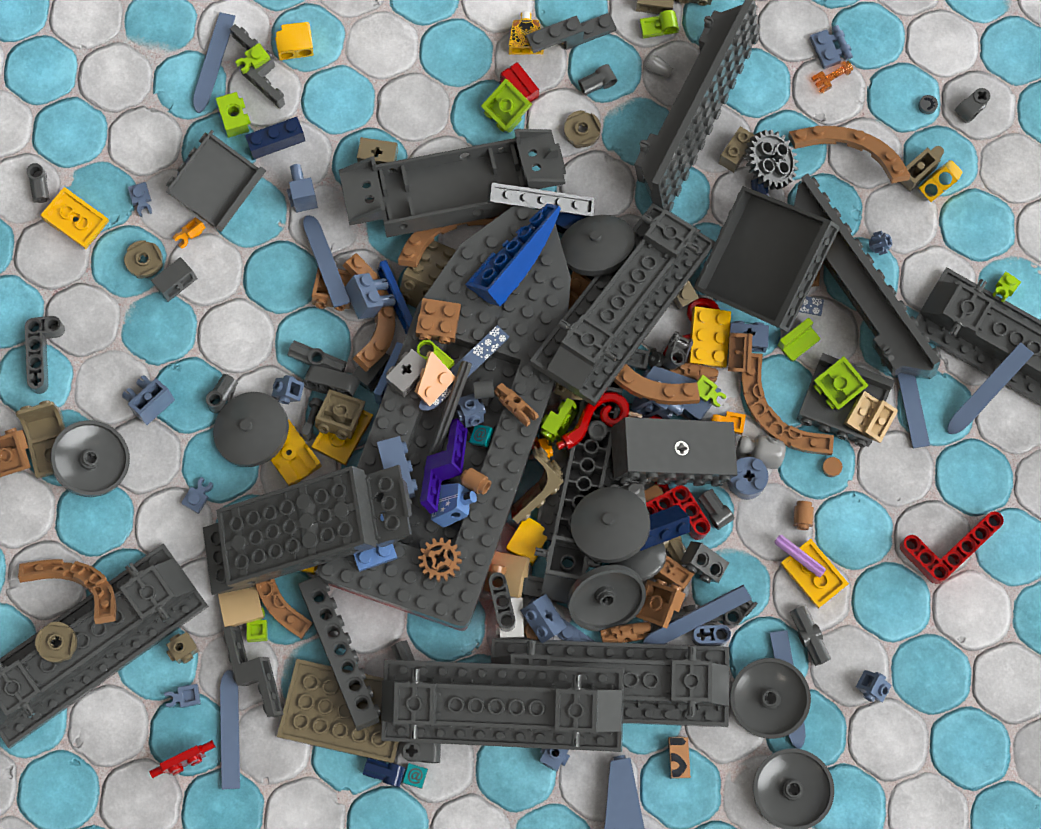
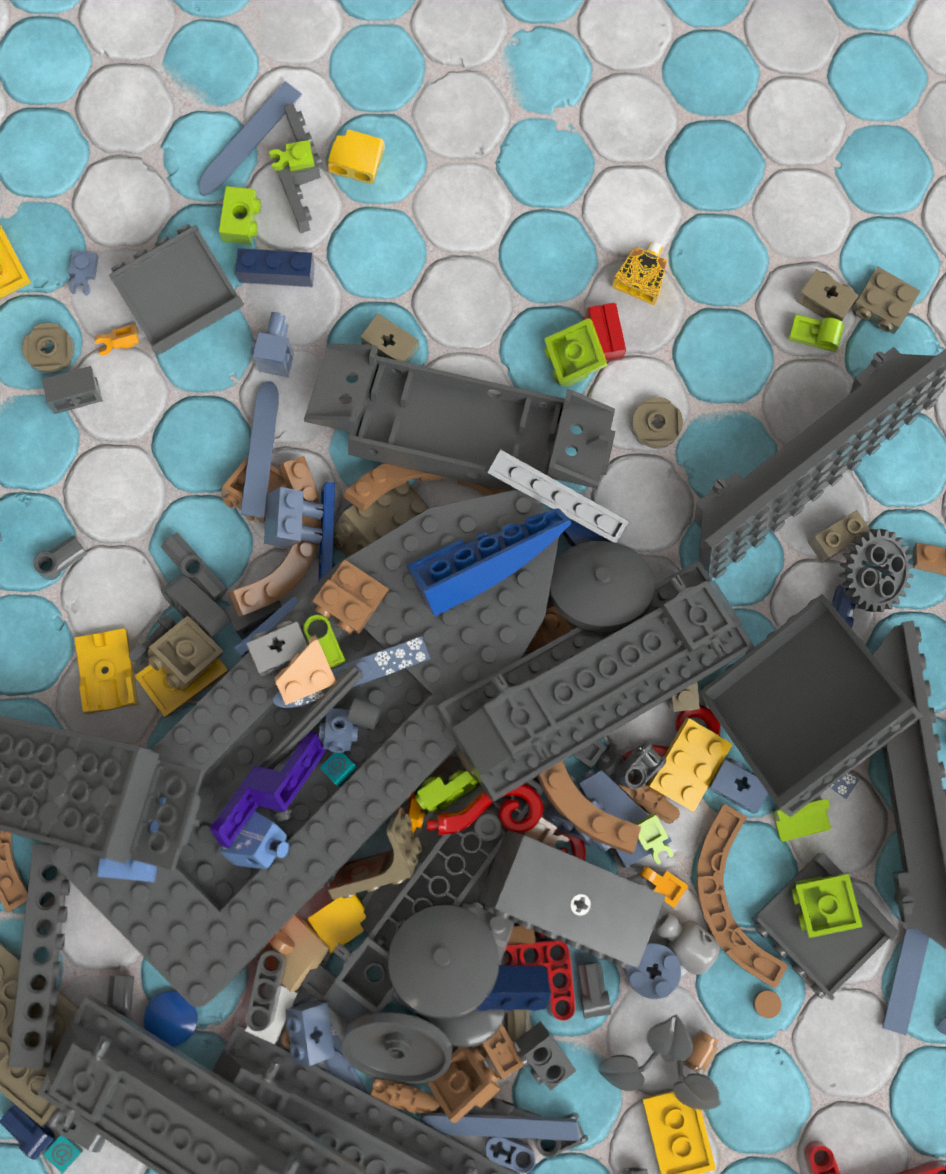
camera: 25 degrees right, 5 degrees up
dark grey dish [213,392,289,467] -> none
sand blue brick [272,375,304,404] -> none
sand blue brick [377,436,418,499] -> none
medium nougat gear [418,537,462,582] -> none
medium nougat brick [460,468,491,495] -> none
medium nougat hinge [494,383,539,427] -> none
dark grey bracket [526,13,616,53] -> none
dark grey piece [578,64,618,96] -> none
light grey cone [645,54,673,78] -> none
medium nougat hinge [728,333,753,372] -> none
lavender axle [774,535,826,577] -> none
tan slope [844,391,898,443] -> none
none -> blue dish [144,991,197,1047]
none -> dark grey plant [598,1014,721,1110]

